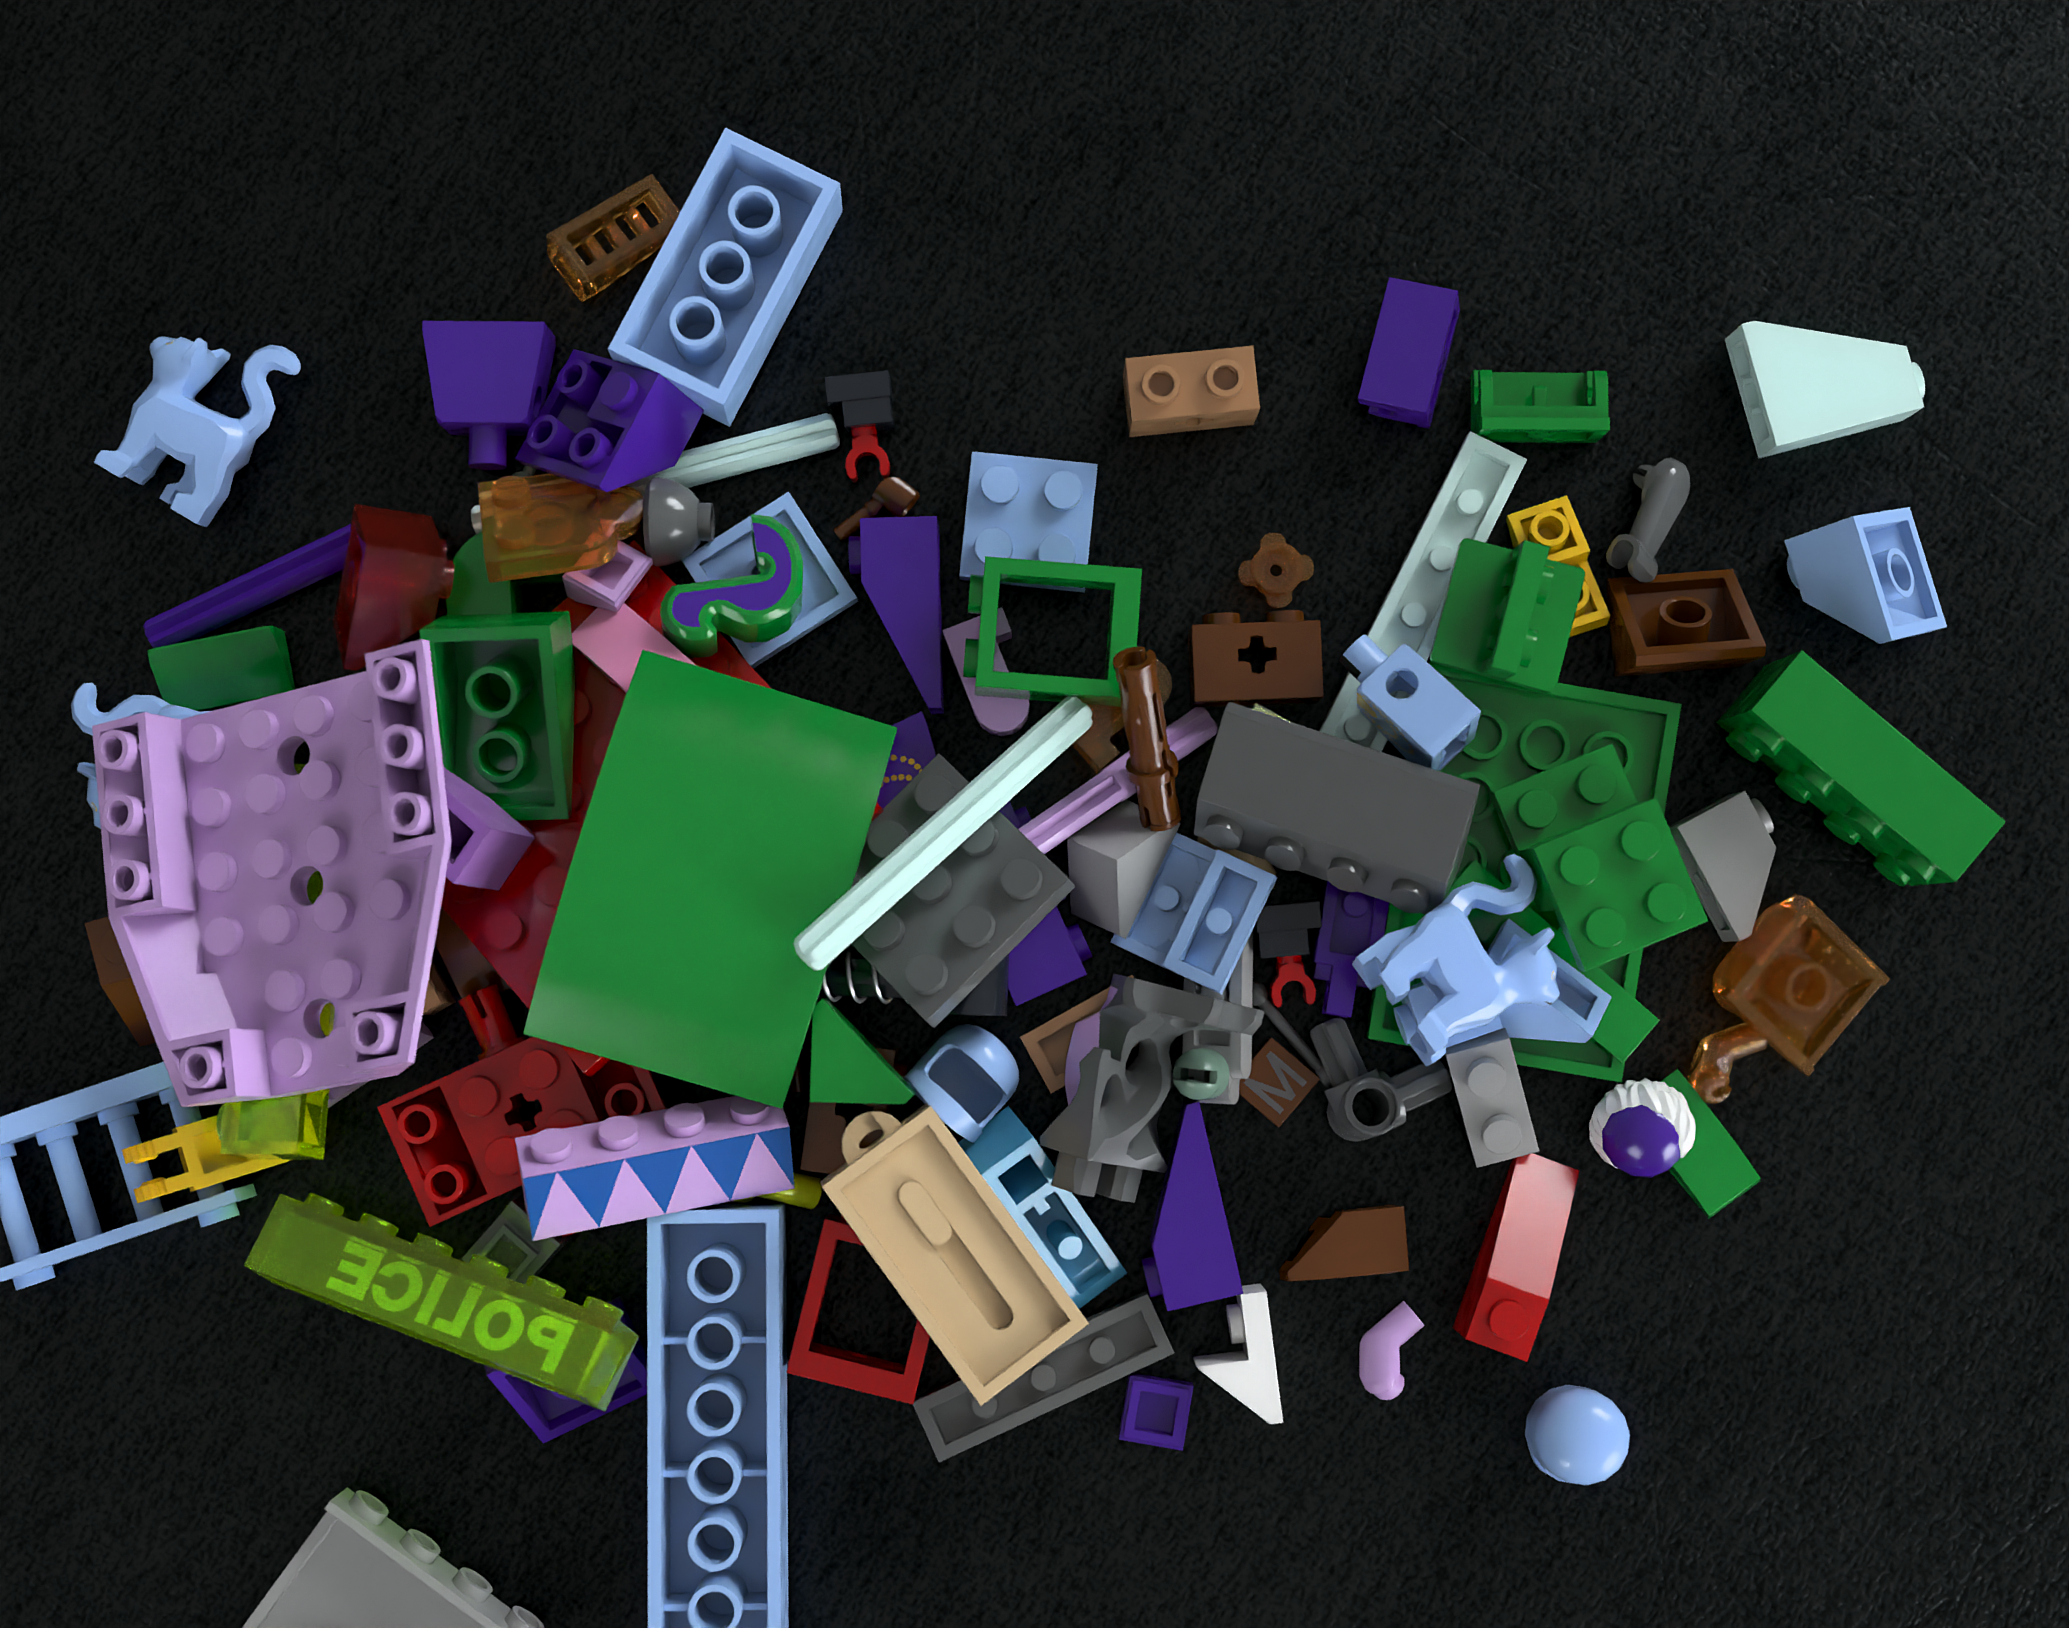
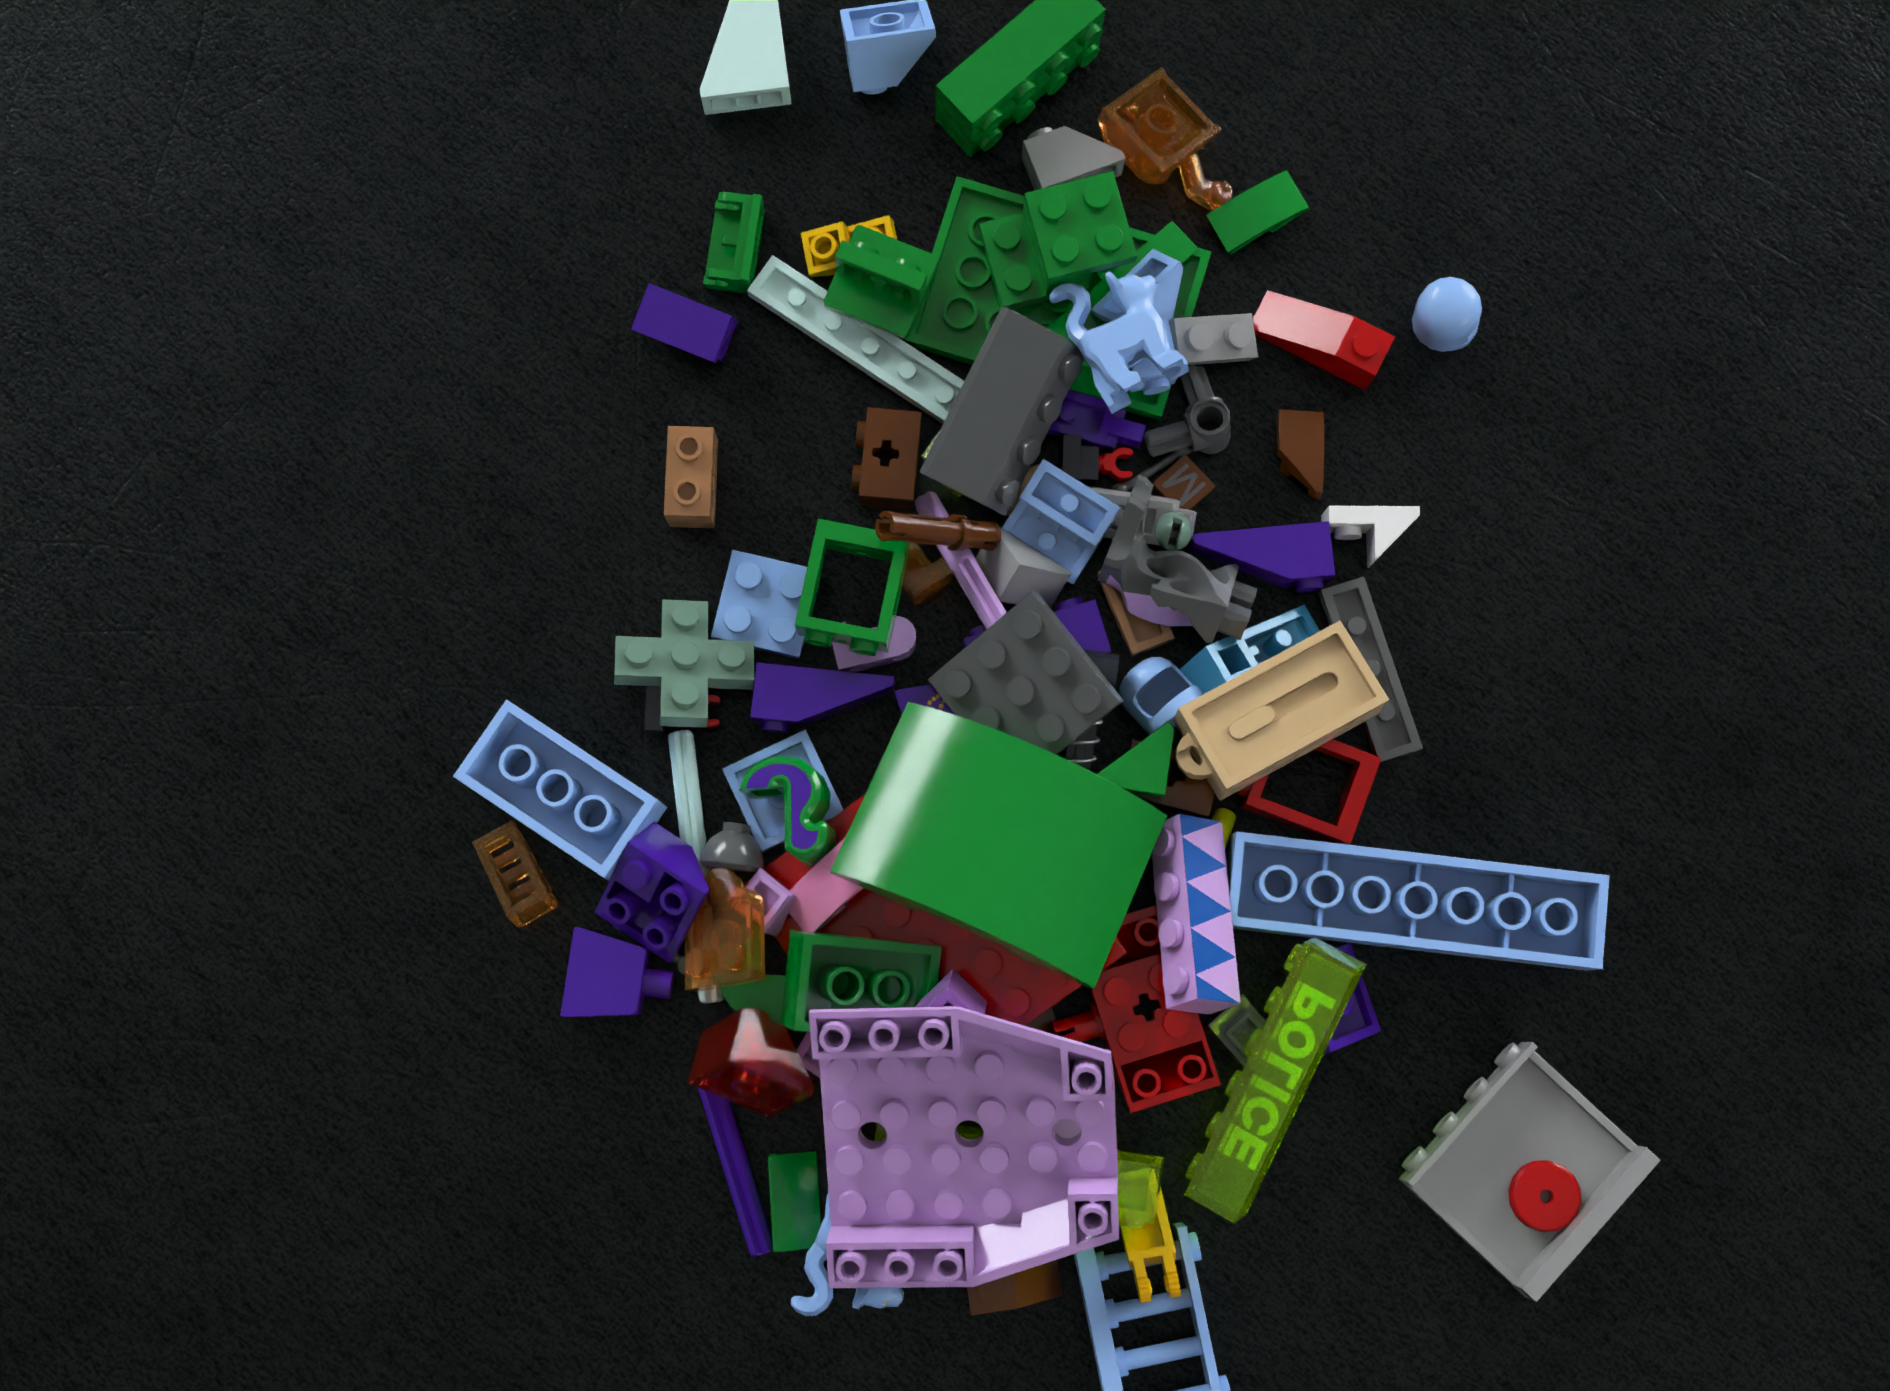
camera: 85 degrees left, 5 degrees down
light blue animal [94,336,301,527] -> none
light aqua axle [794,696,1093,970] -> none
reddish brown hand [833,477,920,542] -> none
dark purple tile [1118,1373,1194,1451] -> none
clear orange plate [1238,533,1314,609] -> none
light blue torso [1339,634,1481,771] -> none
lavender arm [1359,1301,1425,1400] -> none
hair [1589,1078,1696,1177] -> none
dark grey piece [1606,458,1690,583] -> none
reddish brown slope [1606,569,1767,676] -> none
none -> sand green plate [614,600,754,728]

